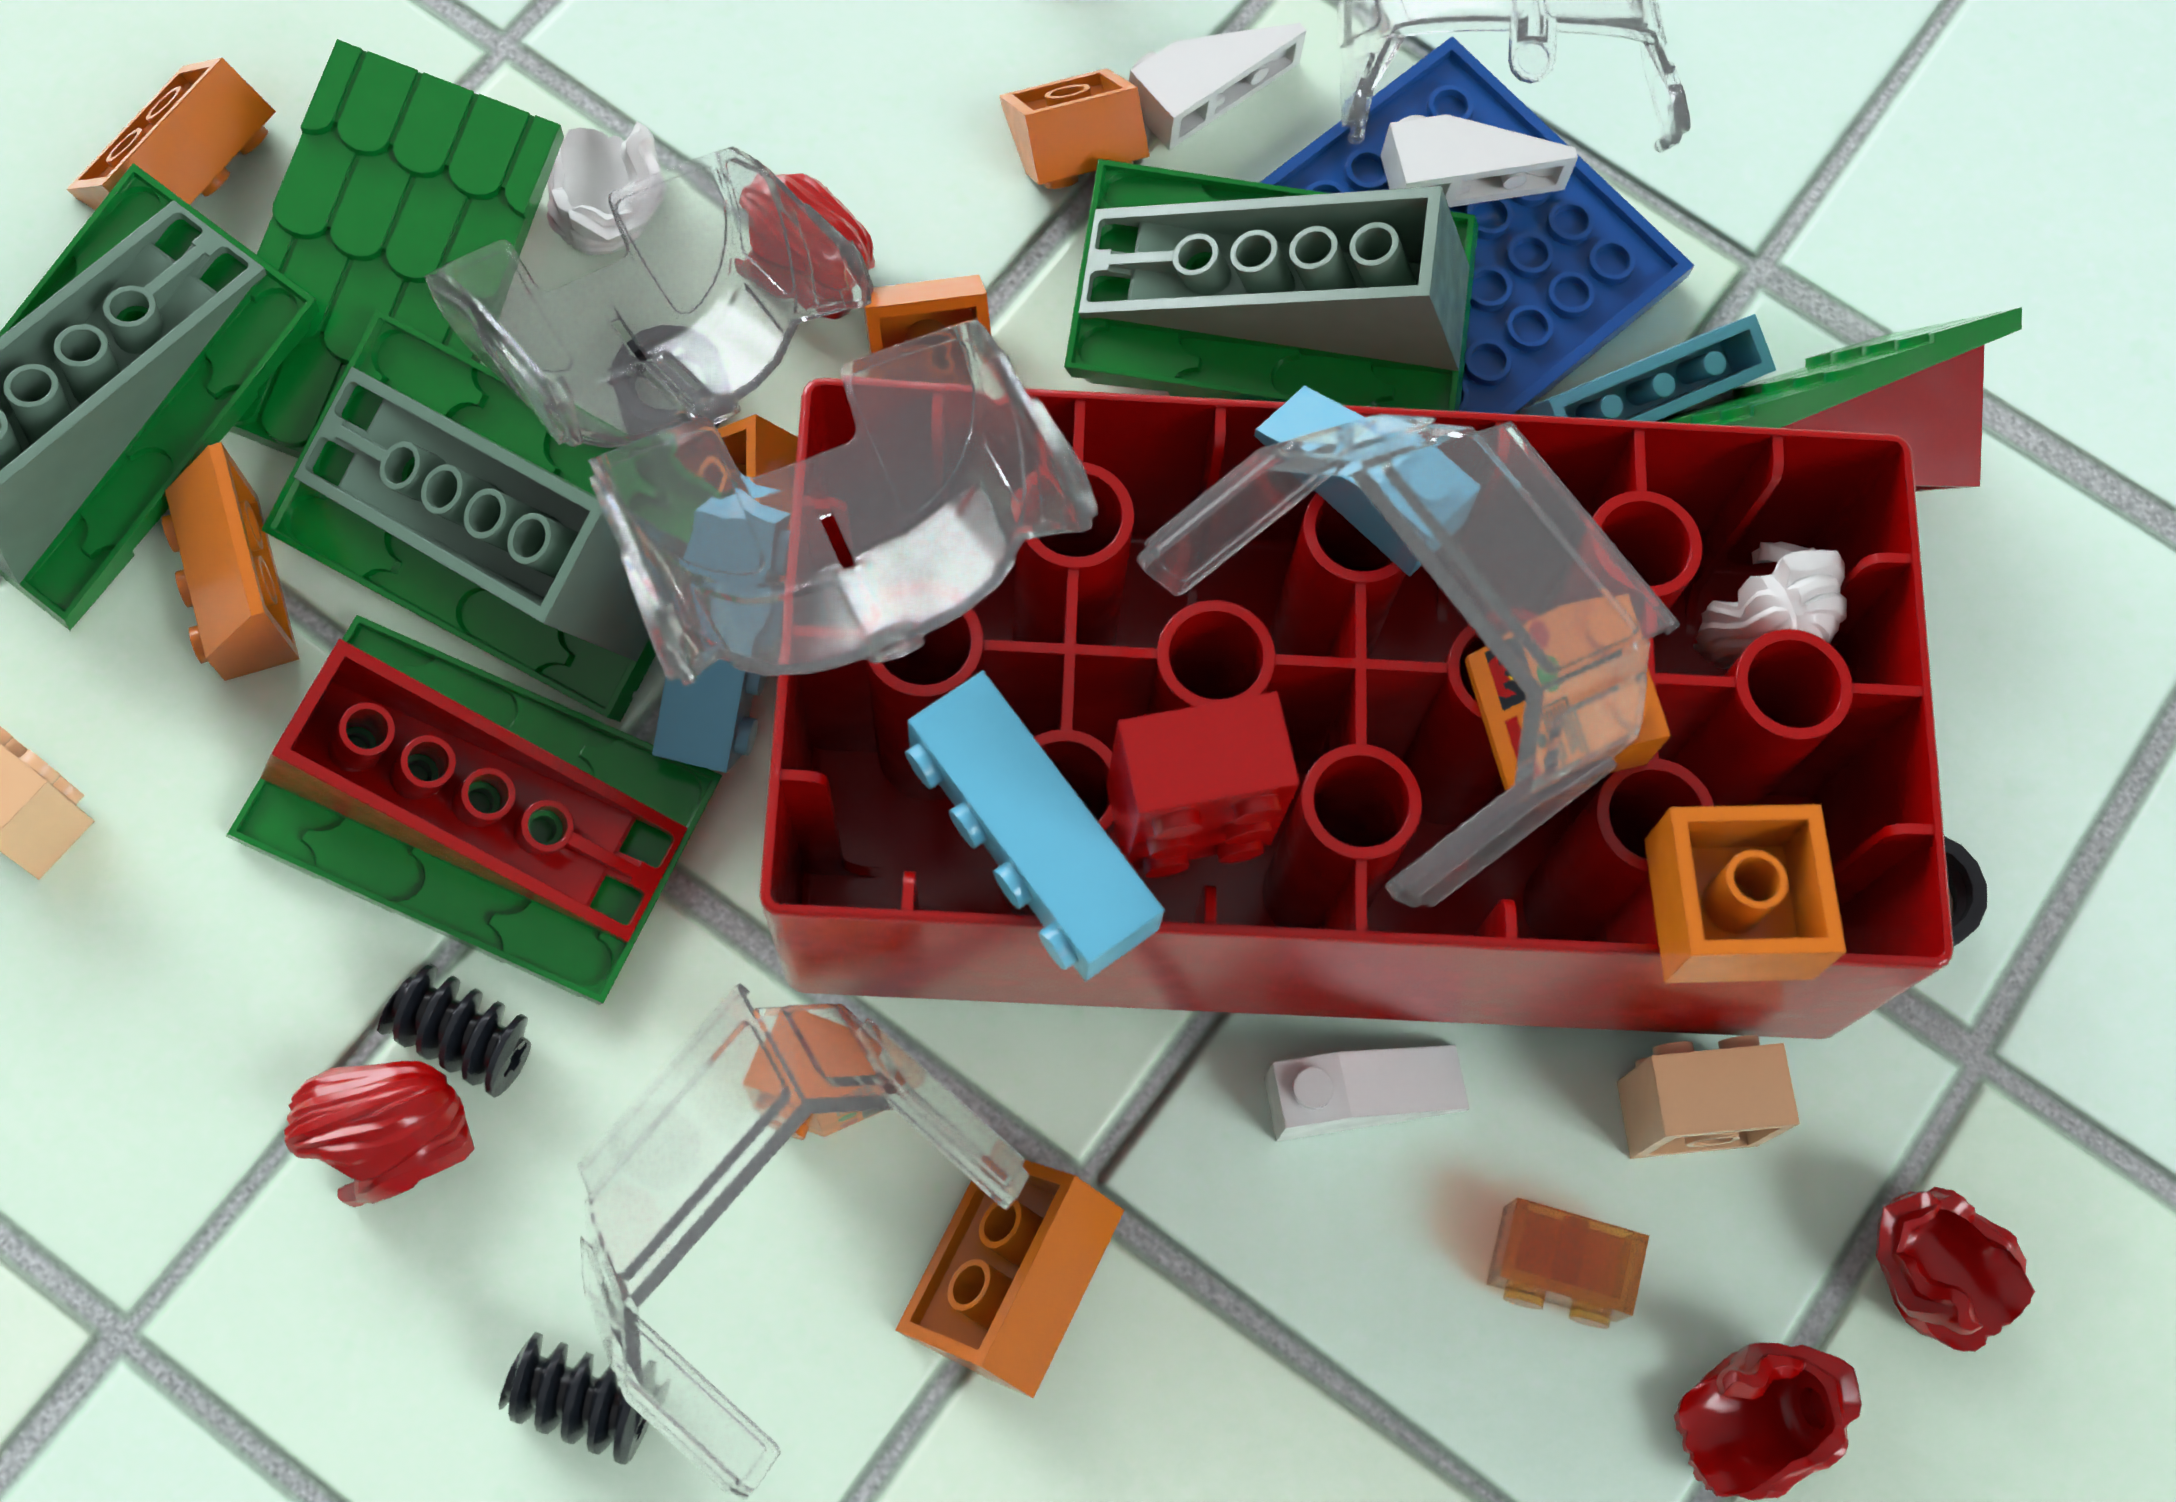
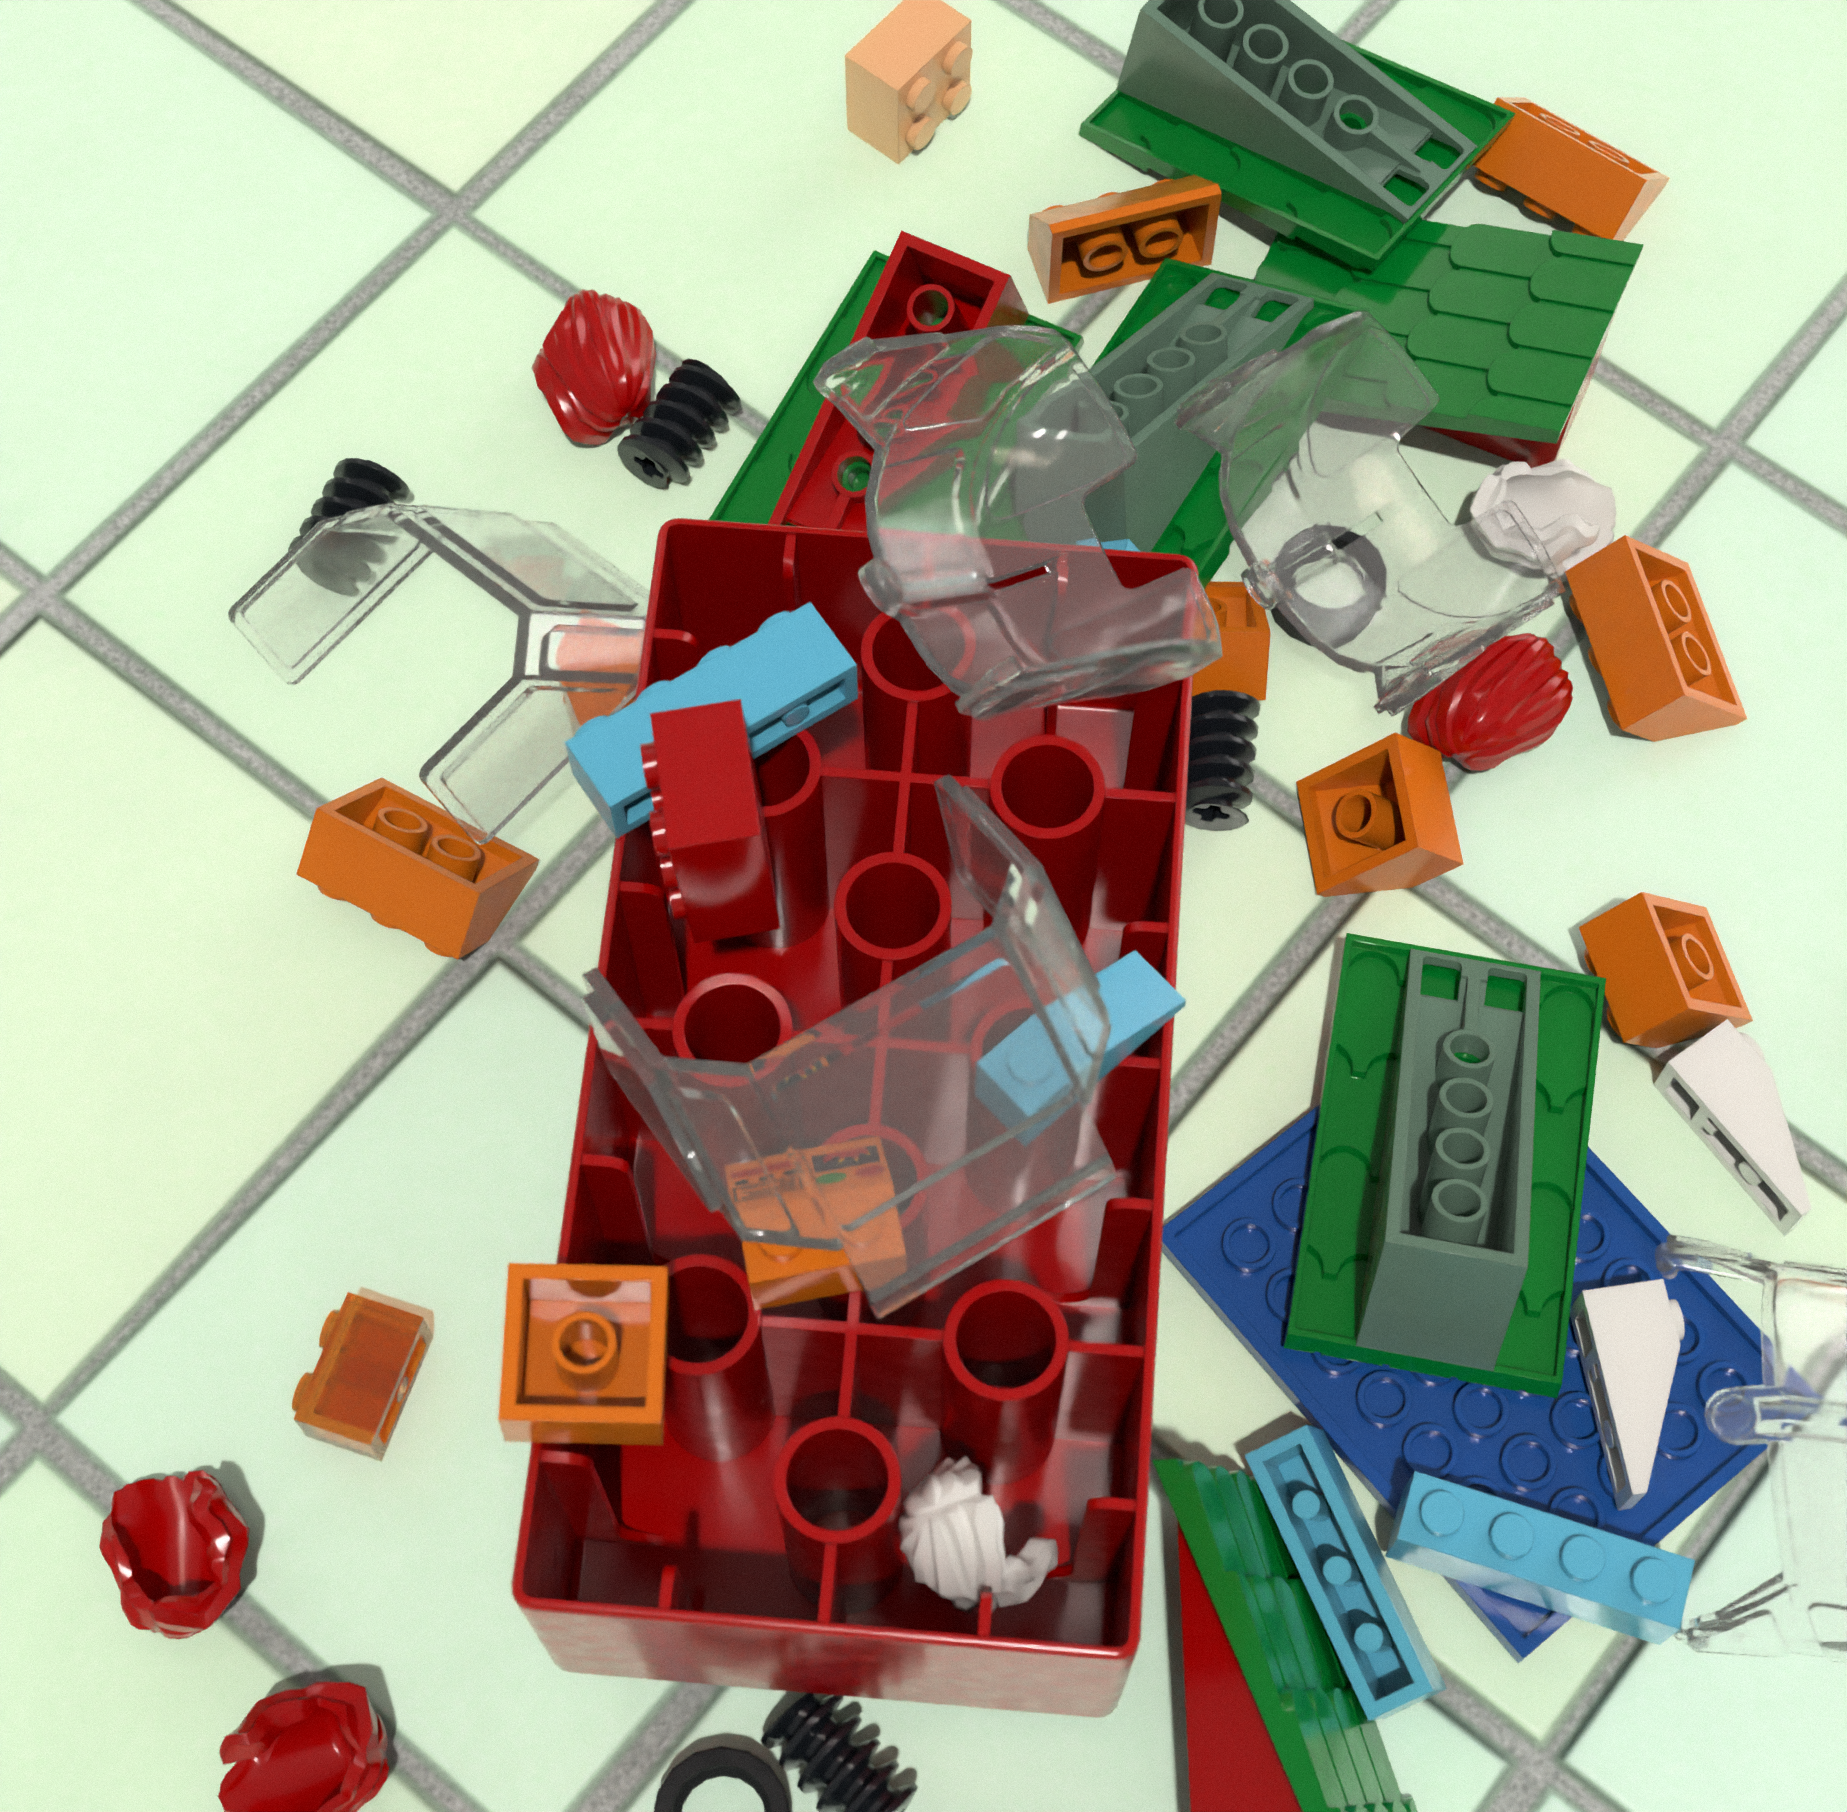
camera: 100 degrees right, 5 degrees down
white slope [1264,1045,1470,1142] -> none
light nougat brick [1617,1035,1800,1159] -> none
none -> medium azure brick [1385,1471,1695,1645]
none -> orange slope [1565,535,1747,742]

